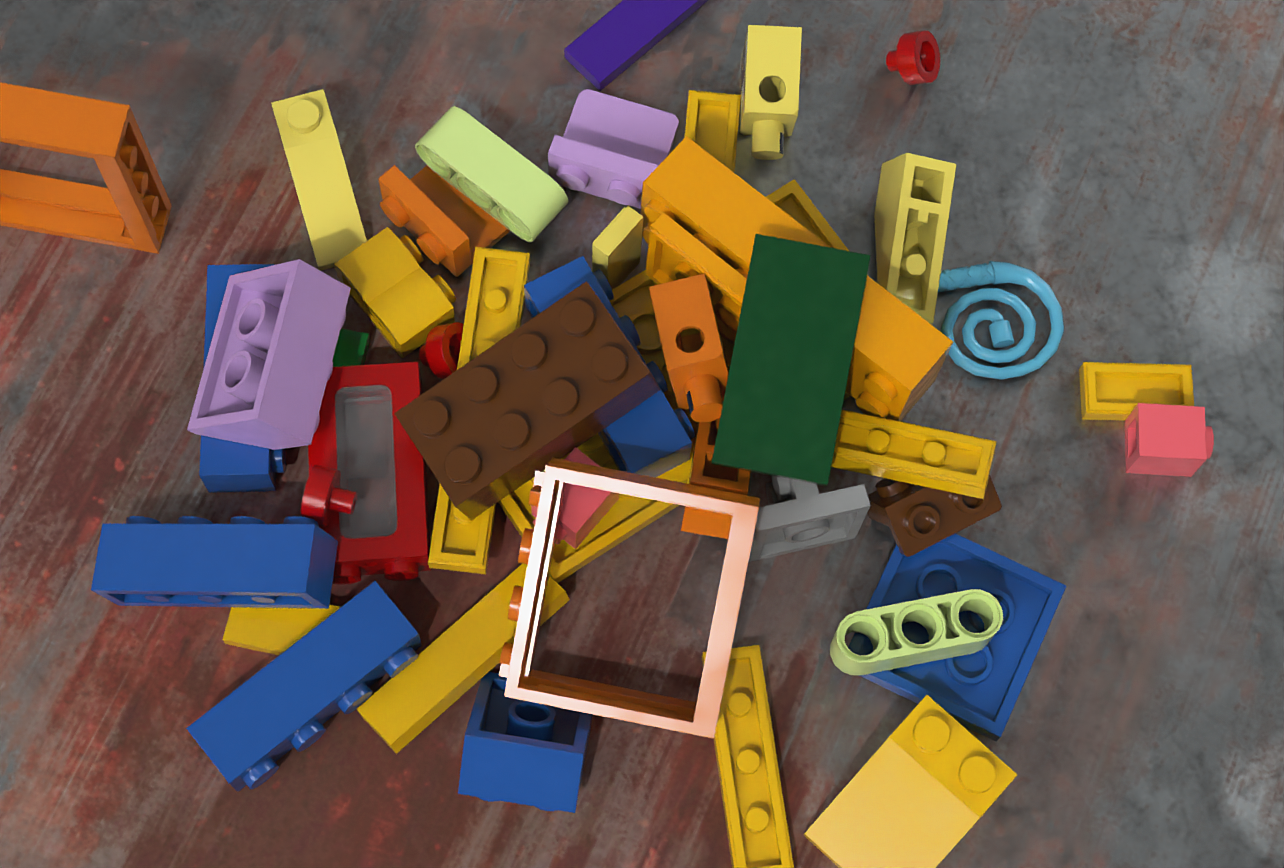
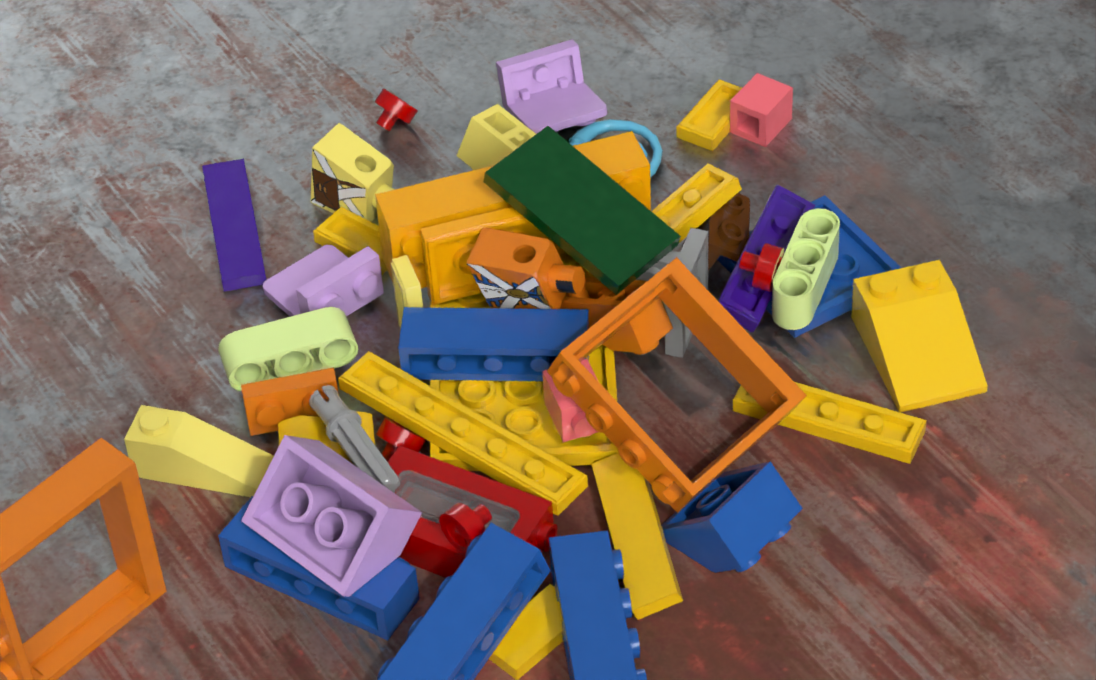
camera: 50 degrees left, 25 degrees down
reddish brown brick [394,281,661,520] -> none
none -> light grey axle [309,385,400,493]
none -> lavender bracket [496,39,608,134]
none -> dark purple tile [718,184,815,333]
none -> red tile [739,243,784,292]

